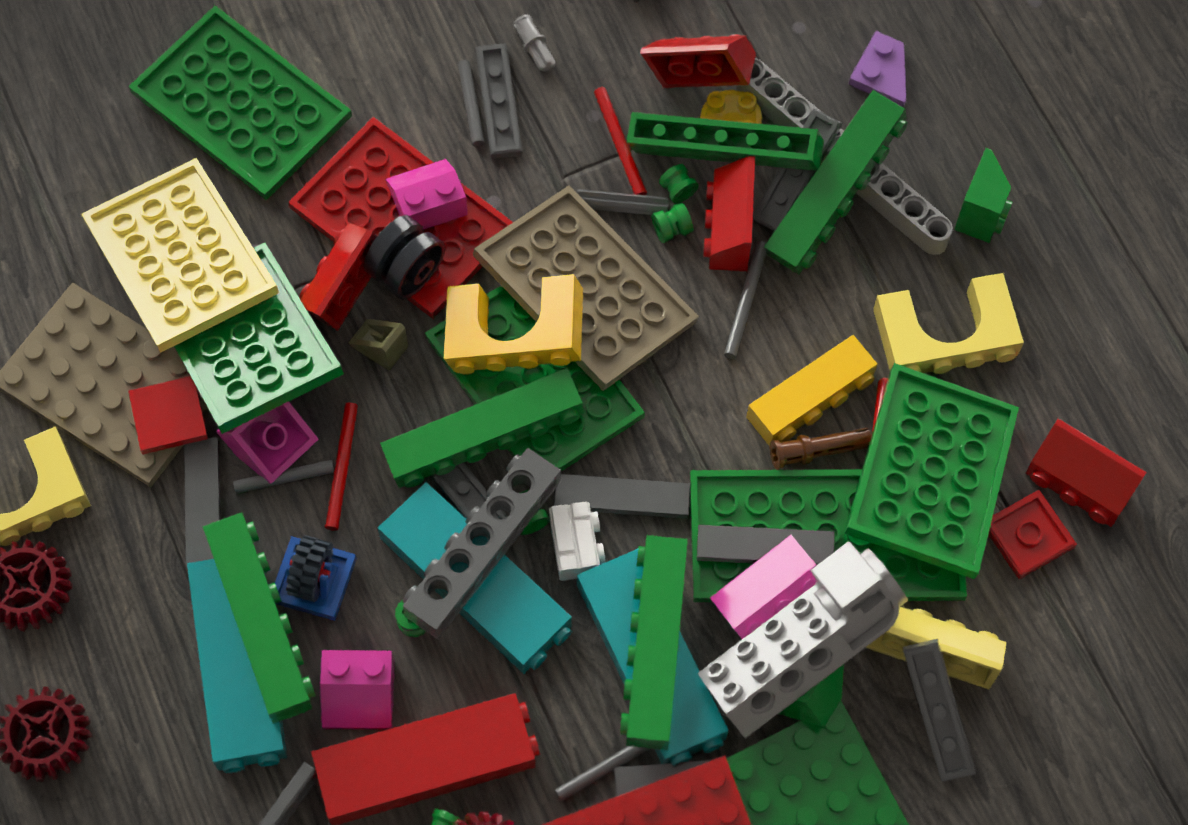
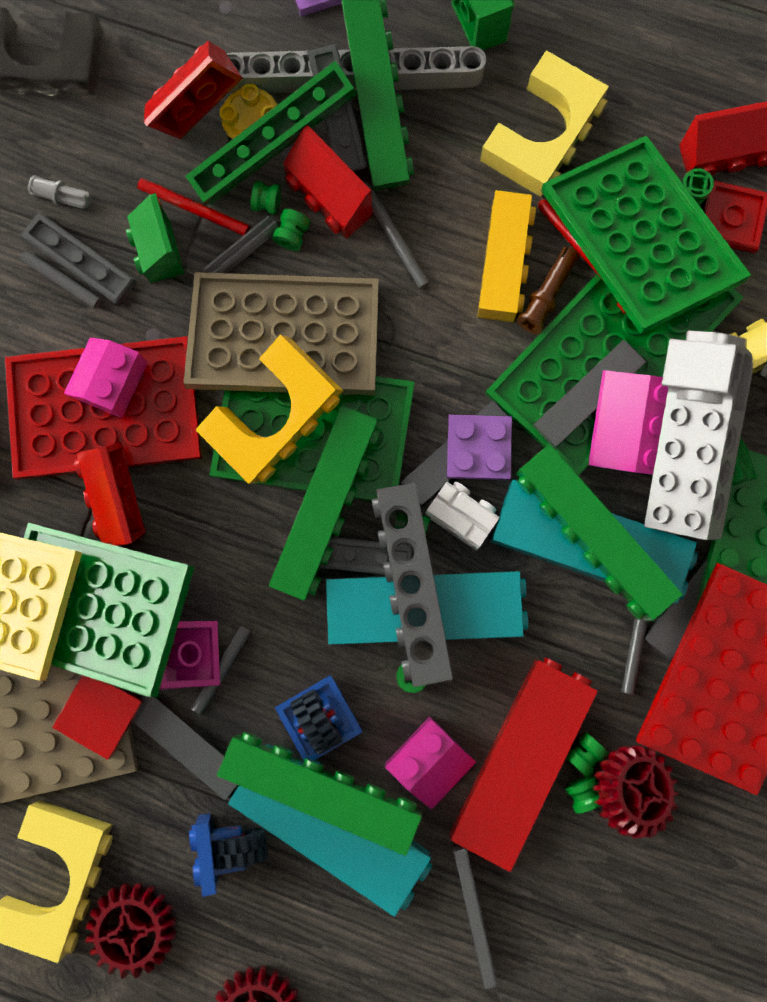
camera: 40 degrees left, 15 degrees up
red bar [325,402,358,531] -> none
olive slope [349,319,408,371] -> none
black wheel [363,214,446,300] -> none
none -> green slope [126,193,185,284]
none -> plate [189,813,268,896]
none -> medium lavender plate [447,415,512,481]
none -> green wheel [566,732,609,778]
none -> green wheel [682,168,714,206]

